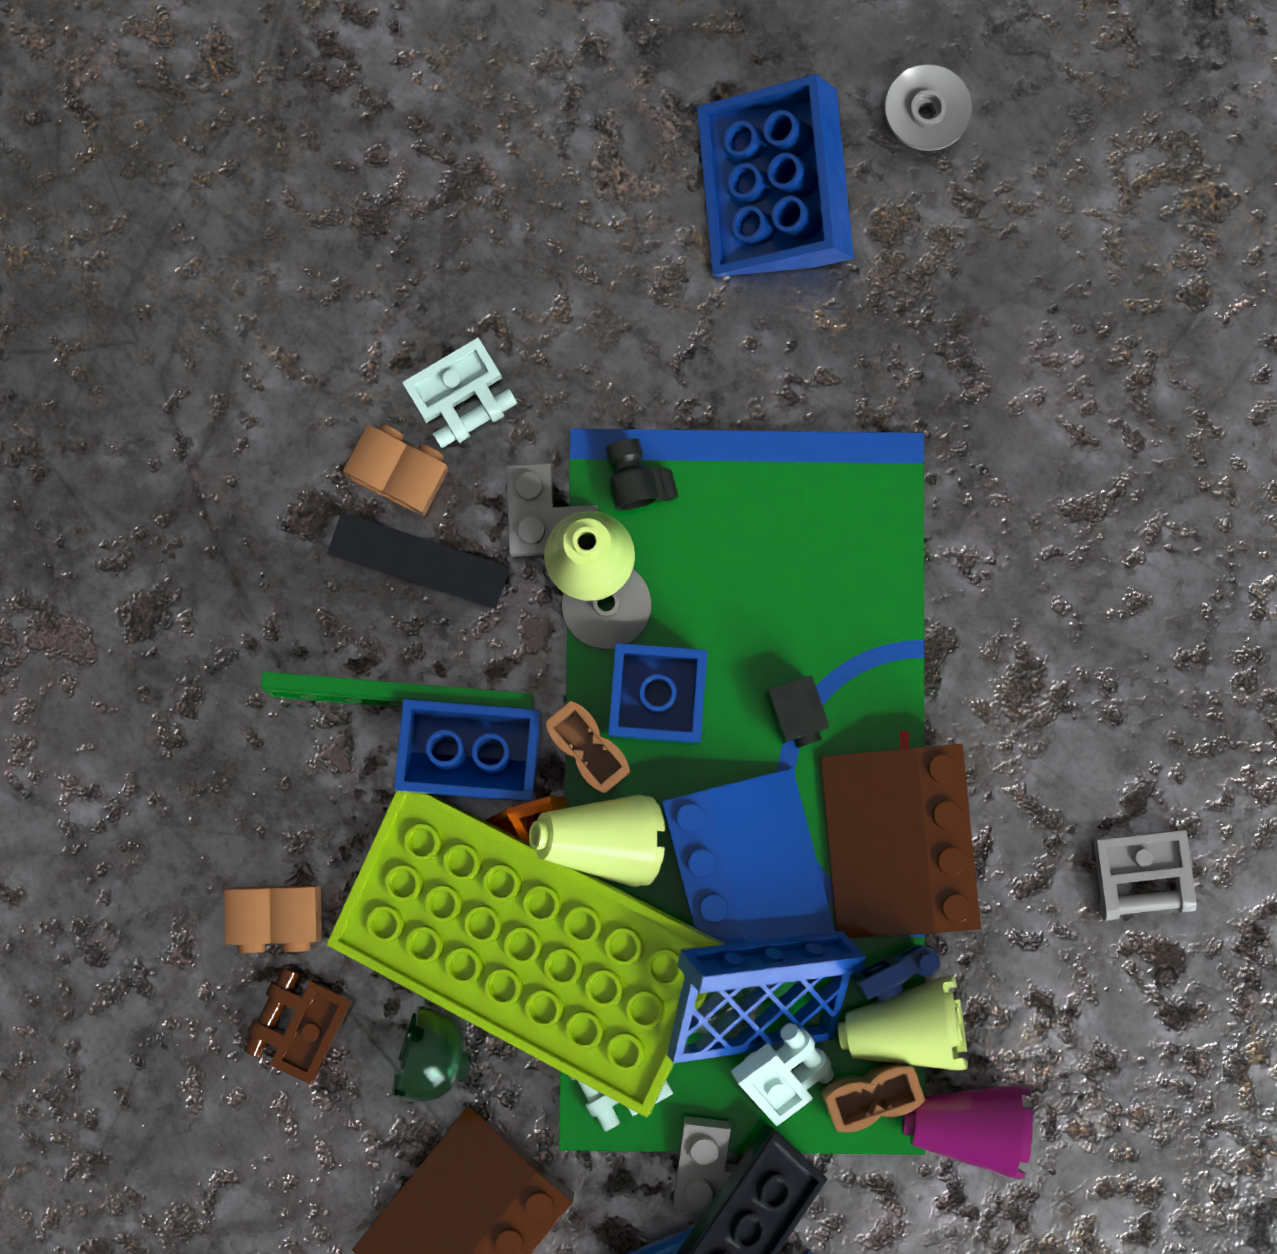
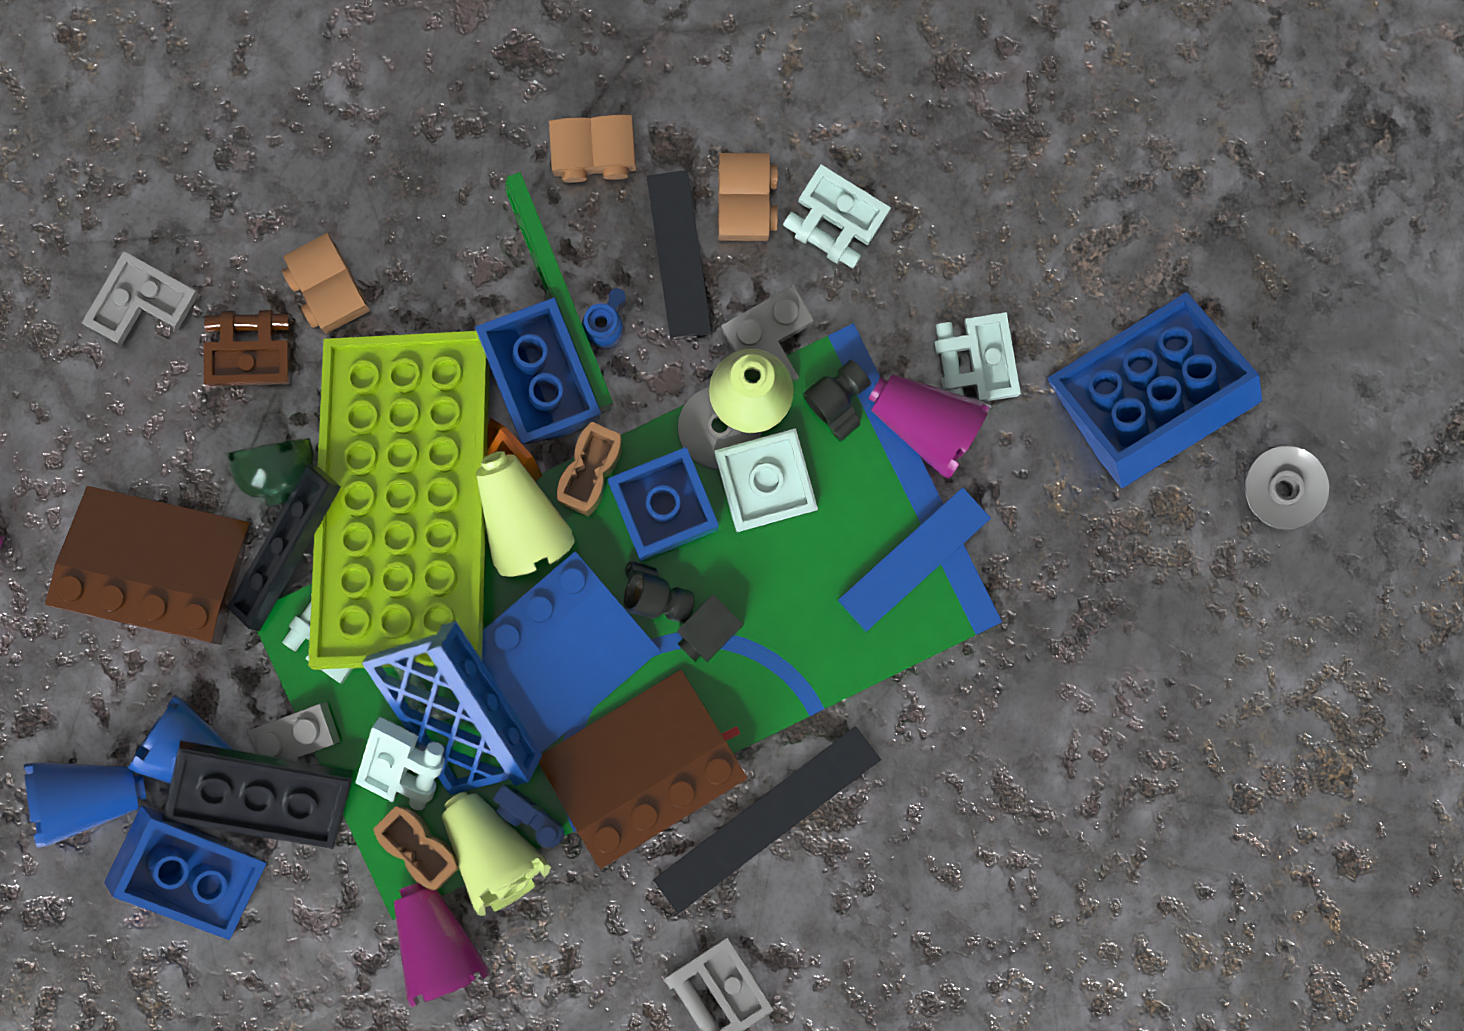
camera: 60 degrees right, 0 degrees up
none -> light grey plate [81,251,199,346]
none -> black tile [227,464,341,632]
none -> medium nougat brick [549,115,637,183]
none -> blue piece [582,288,626,351]
none -> pearl dark grey piece [624,561,694,623]
none -> black tile [653,726,881,914]
none -> light aqua plate [714,428,818,532]
none -> blue tile [838,487,991,632]
none -> magenta cone [868,374,991,479]
none -> light aqua plate [934,312,1021,402]

